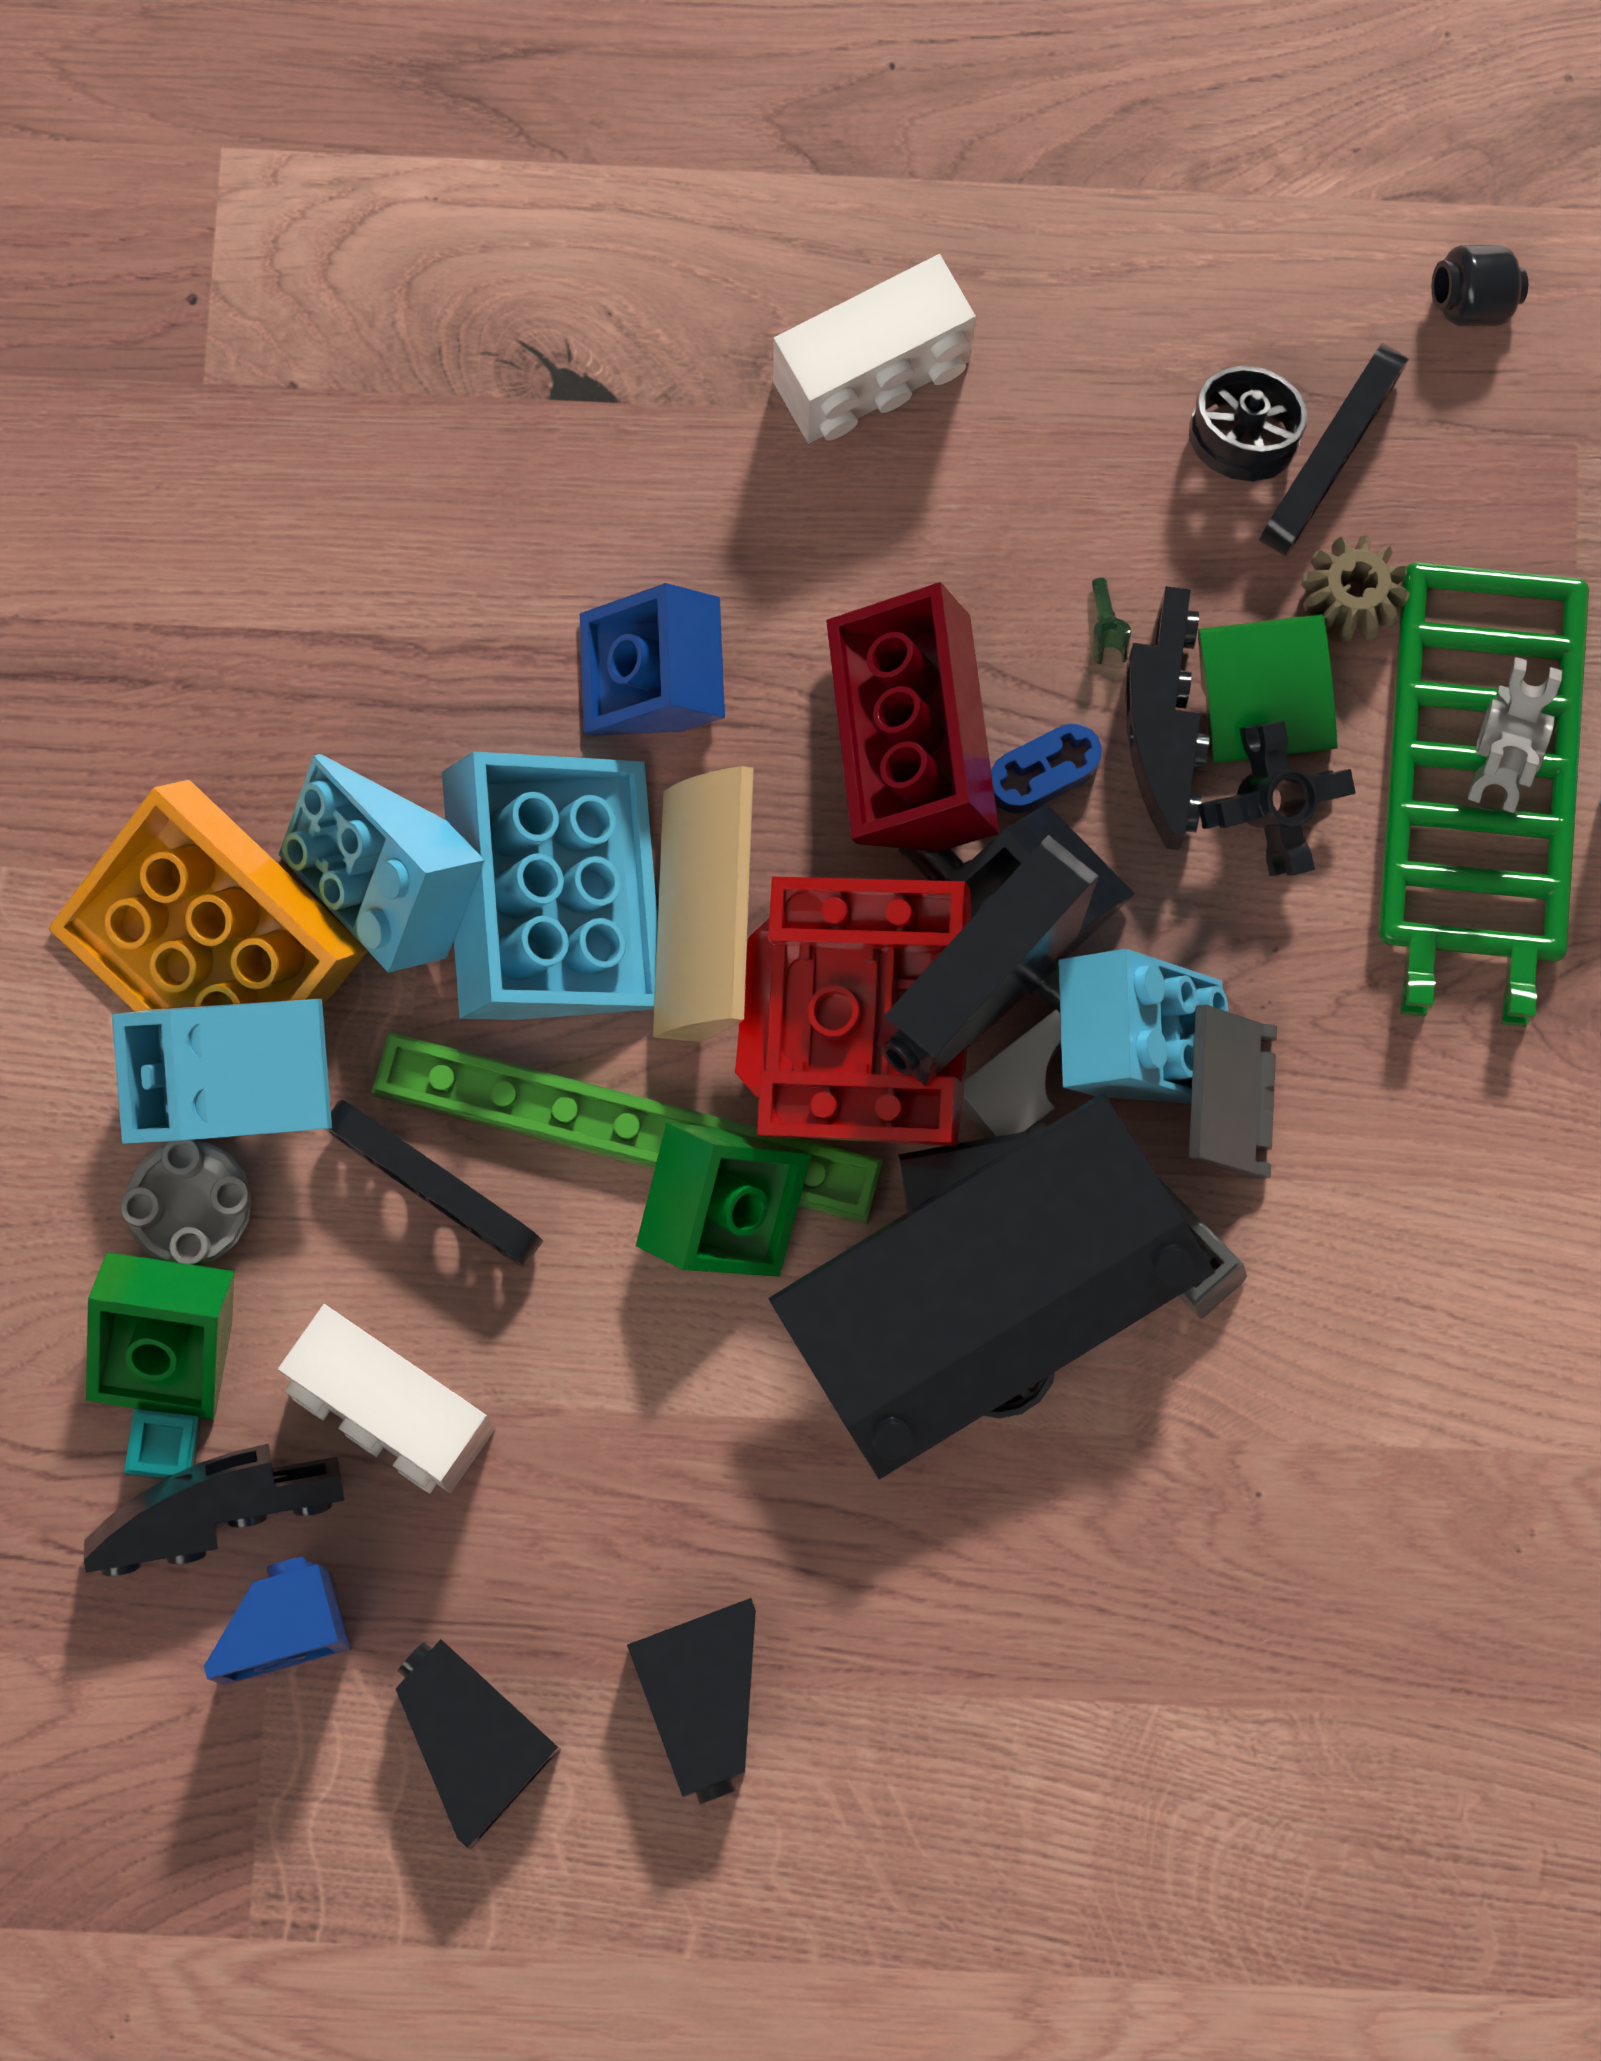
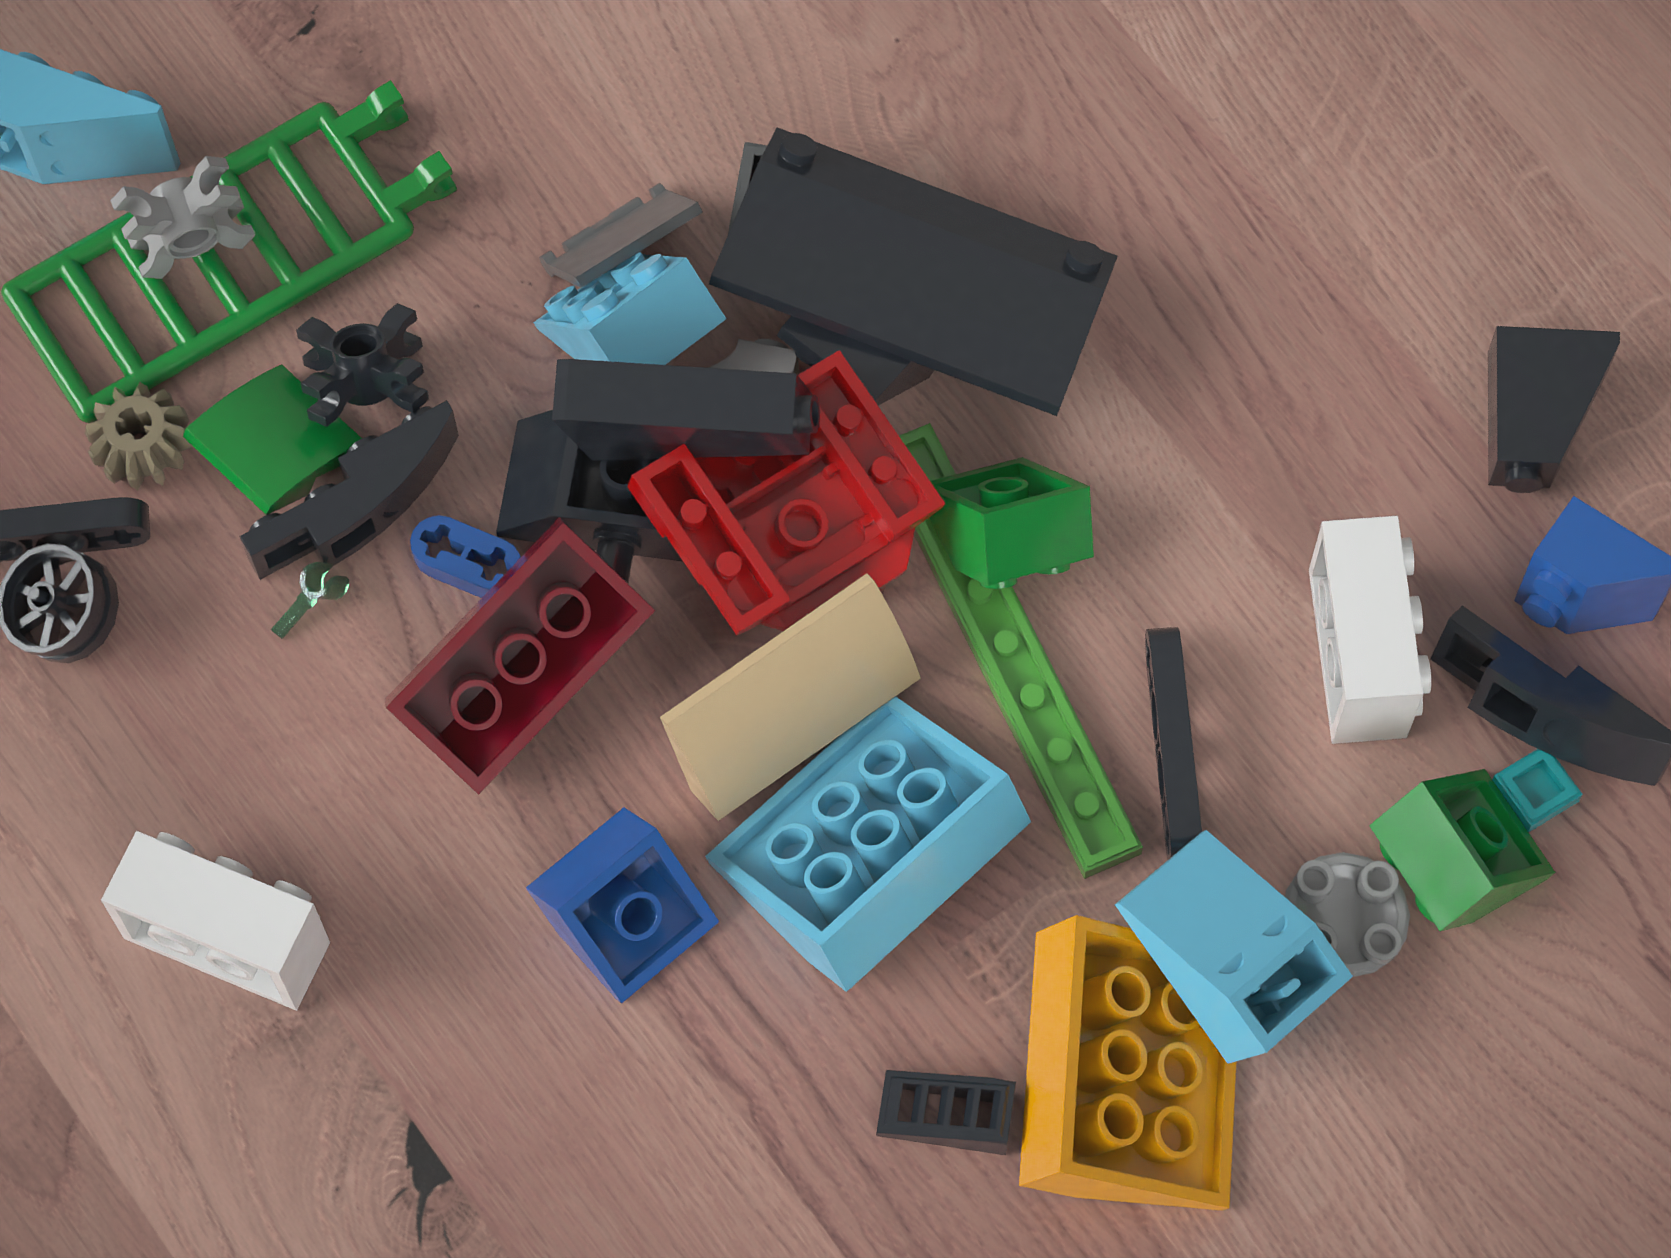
camera: 125 degrees left, 10 degrees down
medium azure slope [278,754,485,973] -> none
black slope [627,1598,756,1805] -> none
none -> black slope [876,1070,1016,1155]

